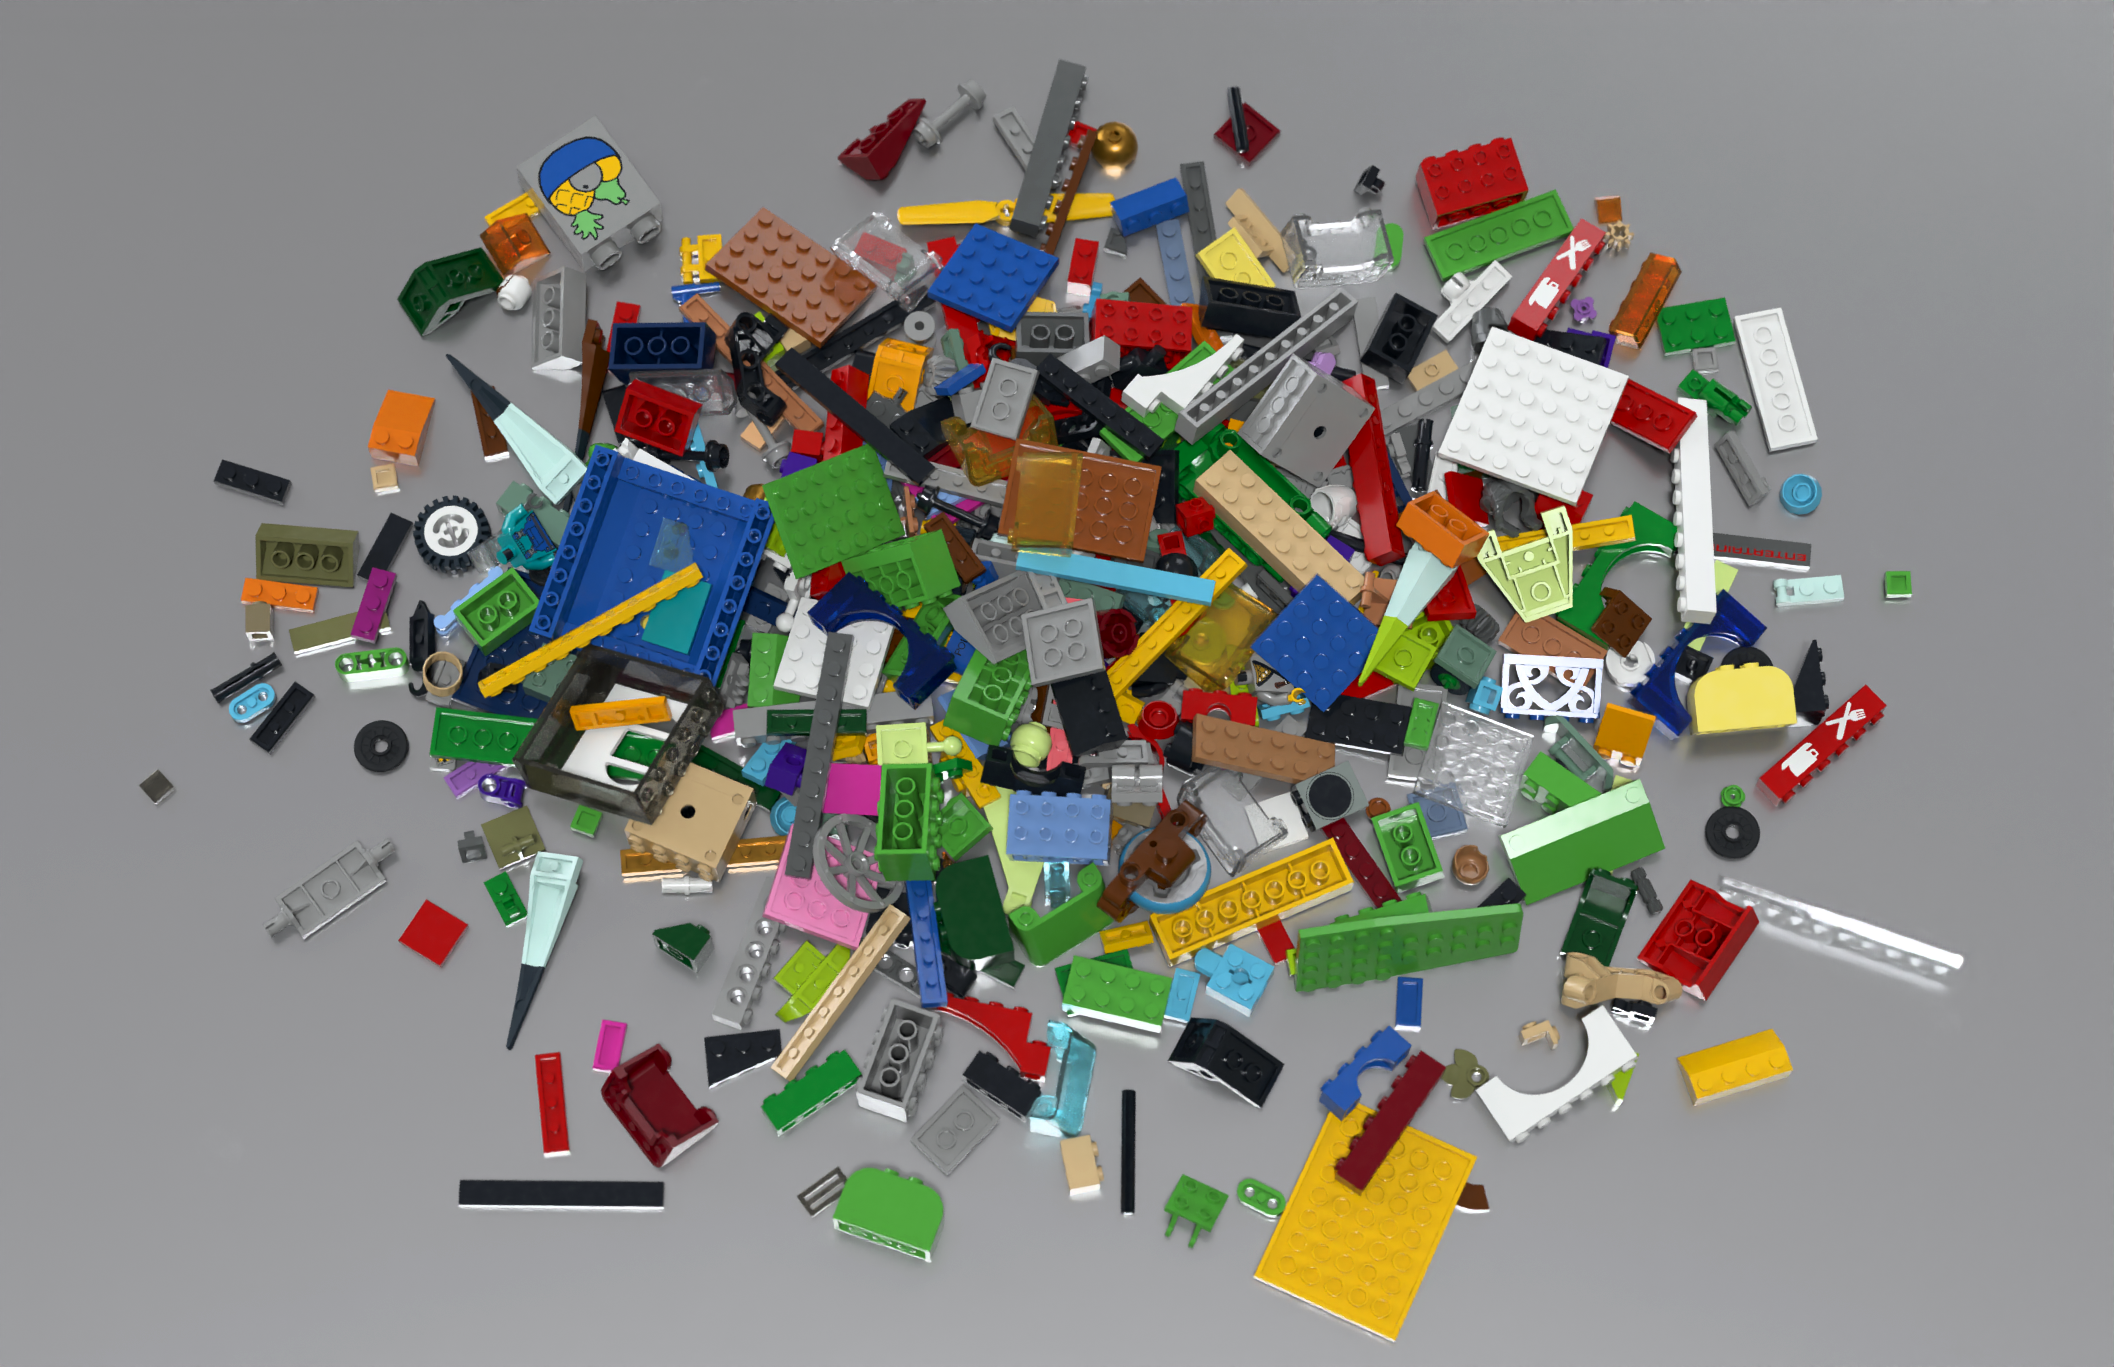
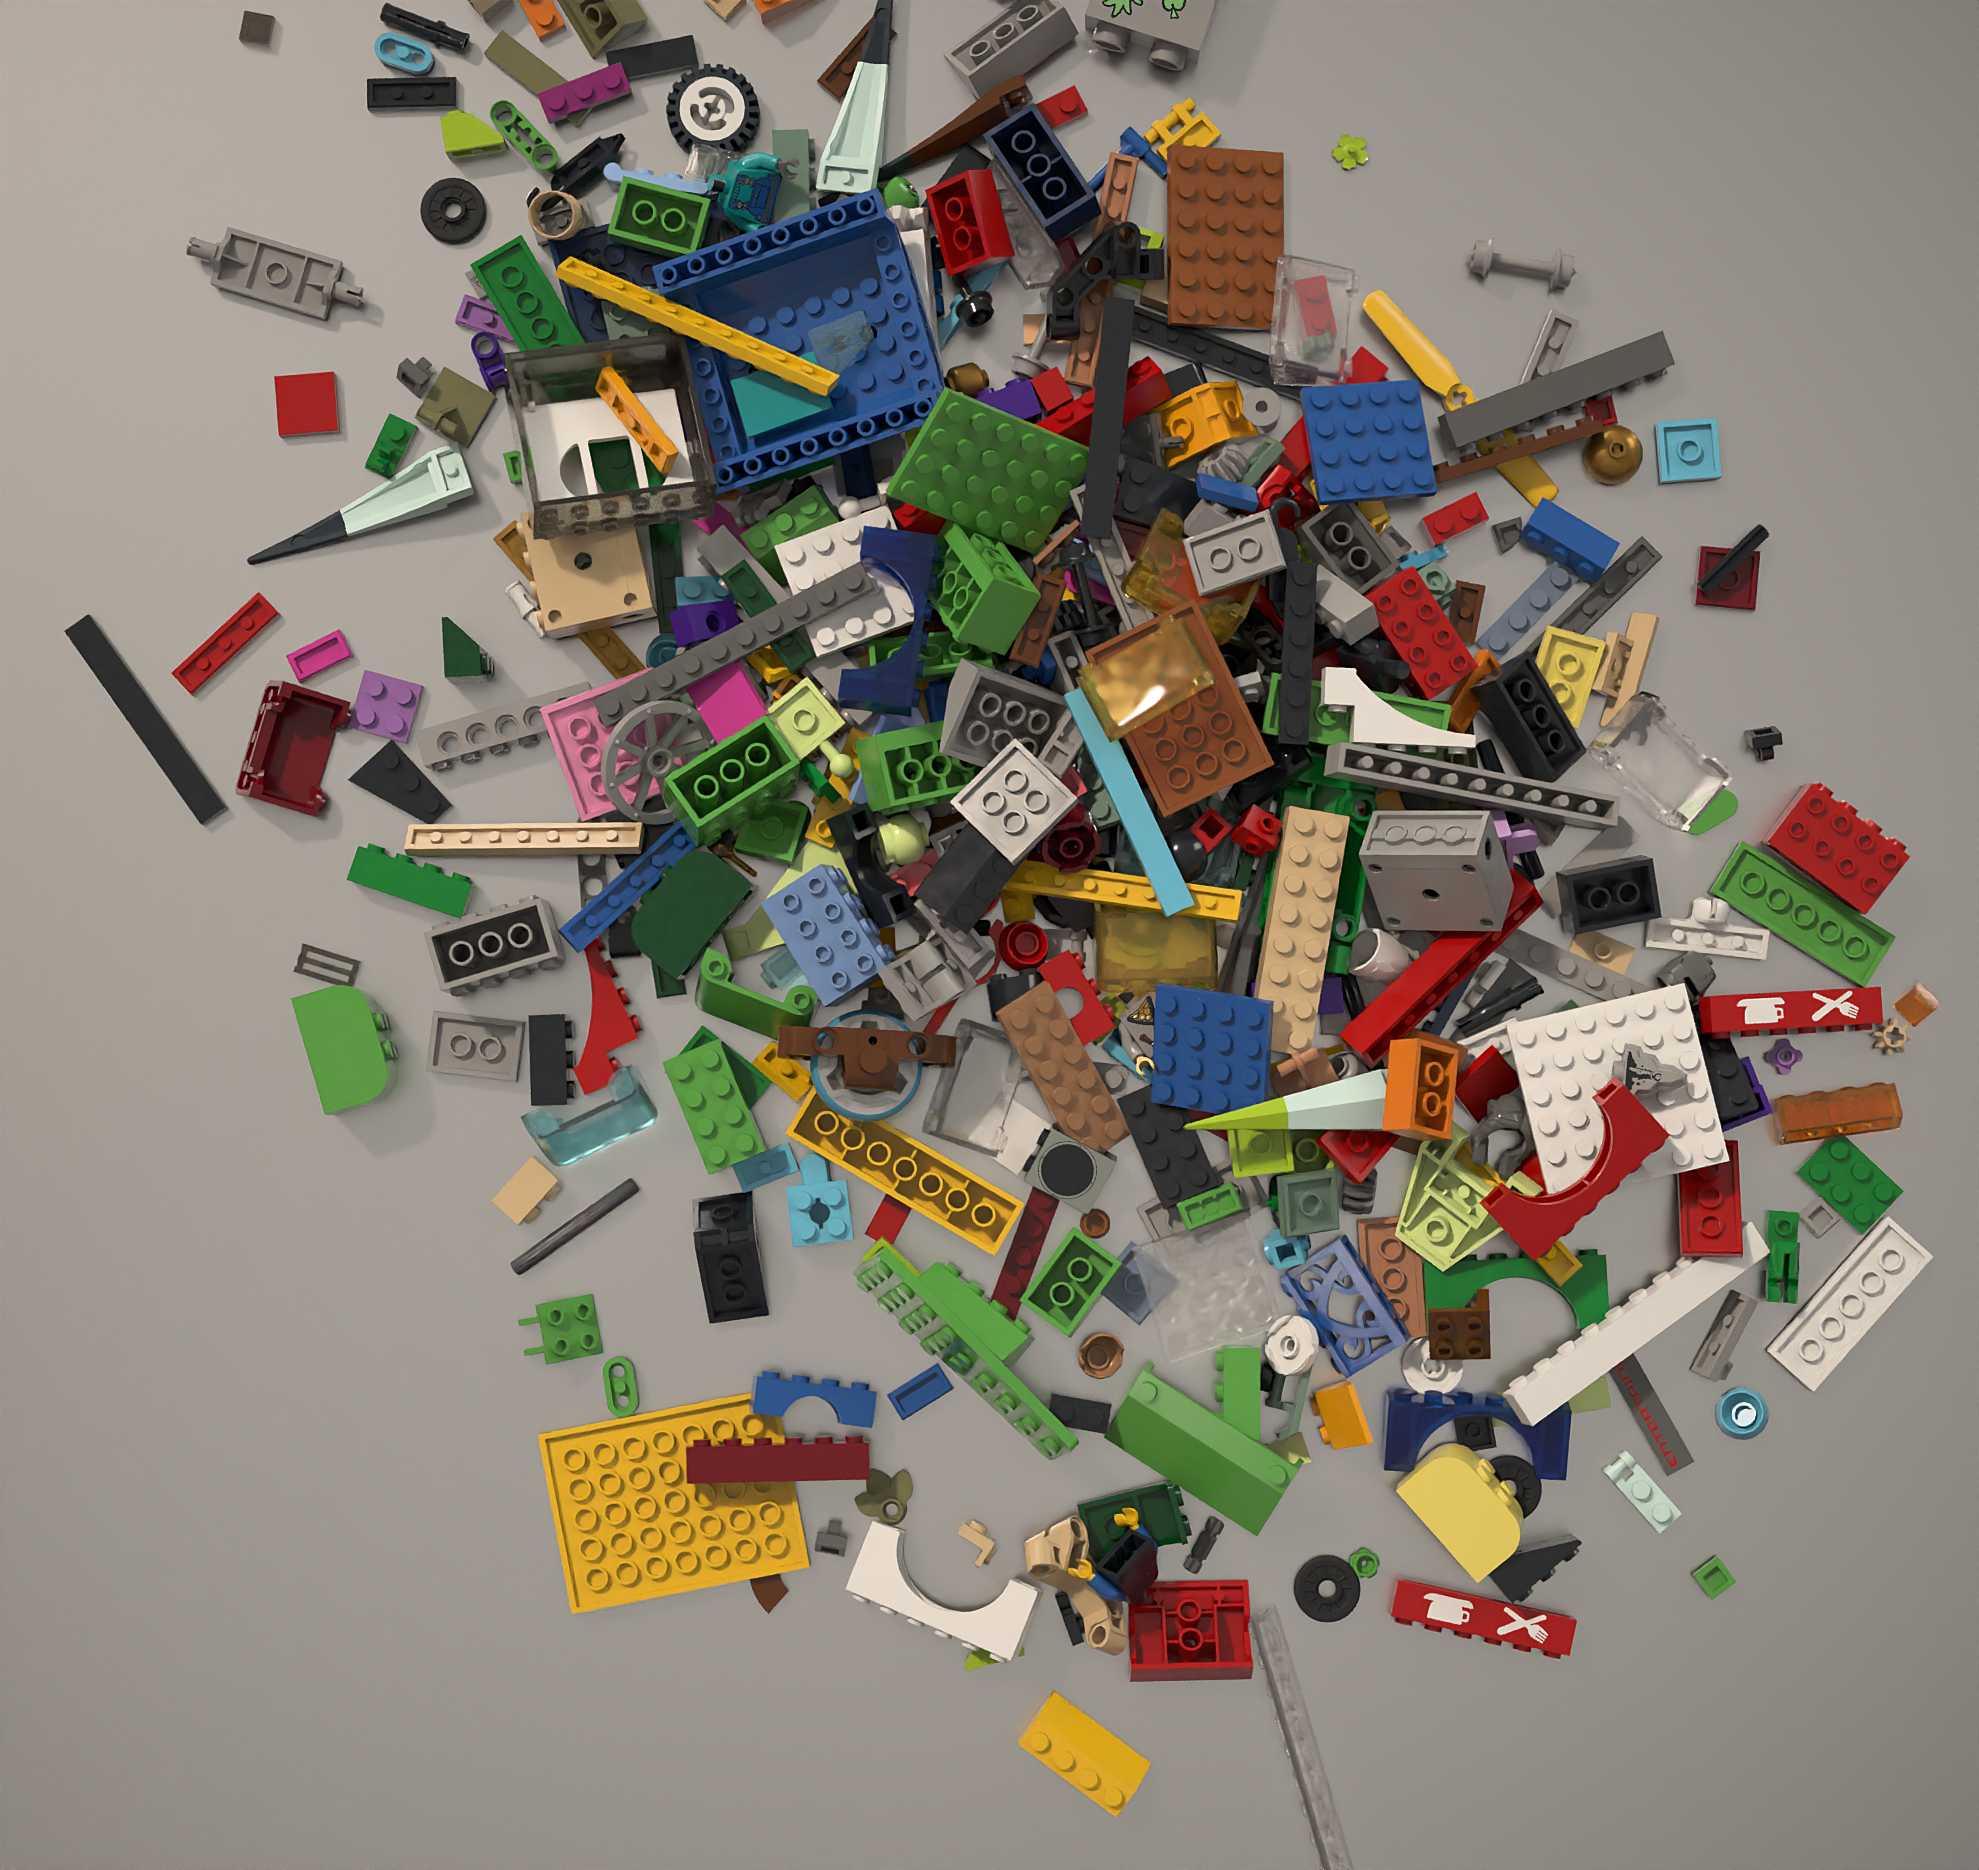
camera: 60 degrees right, 15 degrees up
lime plate [773,941,850,1023] -> none
dark red wedge [837,98,926,180] -> none
none -> medium lavender plate [348,670,424,744]
none -> lime slope [440,110,508,159]
none -> dark grey tile [815,1521,847,1557]
none -> black torso [1068,1508,1158,1604]
none -> white plate [1265,1315,1319,1376]
none -> lime plant [1332,134,1368,171]
none -> red arch [1479,1077,1670,1262]
none -> light grey rock [1611,1043,1687,1101]
none -> medium azure plate [1655,418,1722,483]

